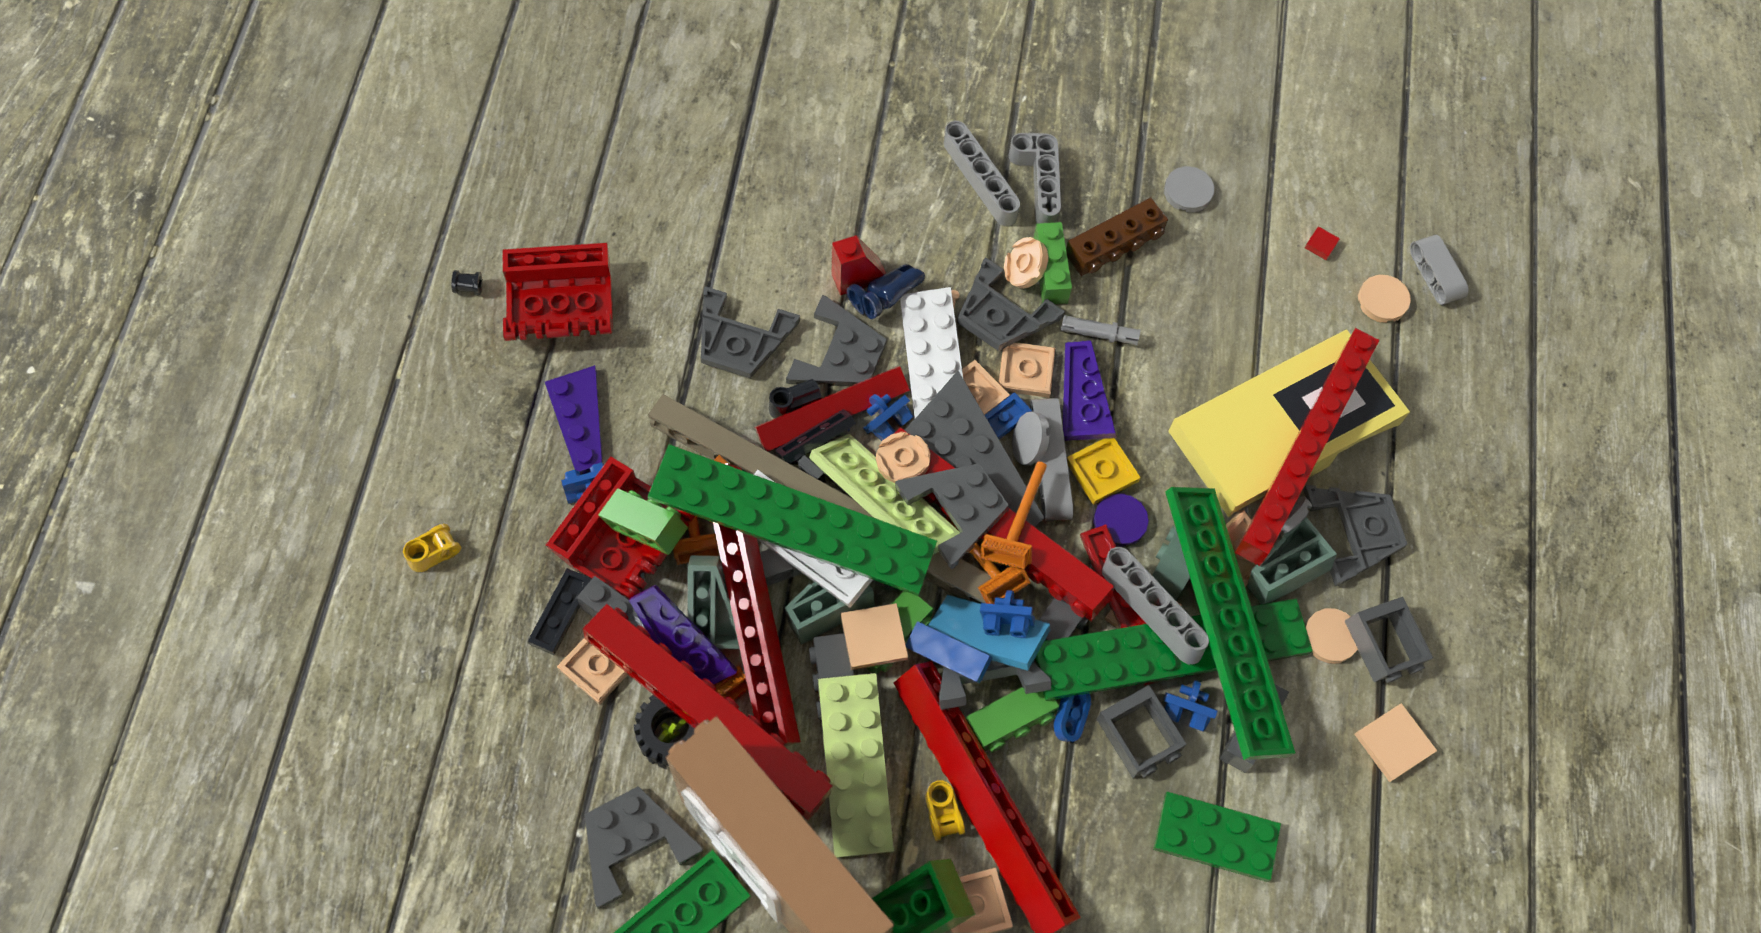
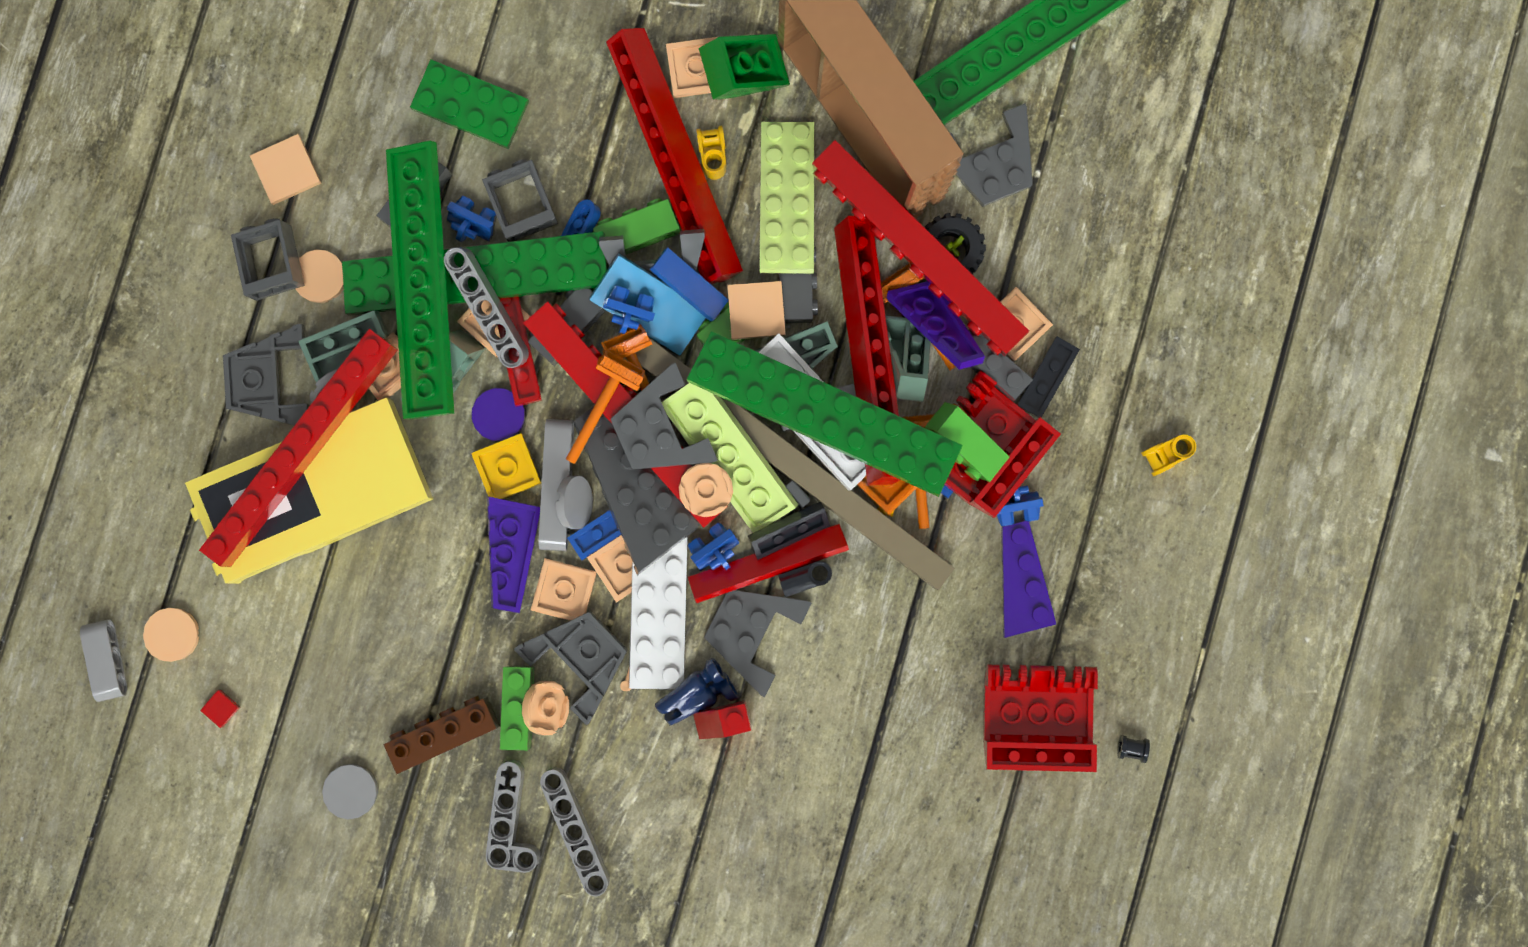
camera: 170 degrees left, 20 degrees up
dark grey wing [701,286,800,378] -> none
light grey pin [1061,315,1141,346] -> none

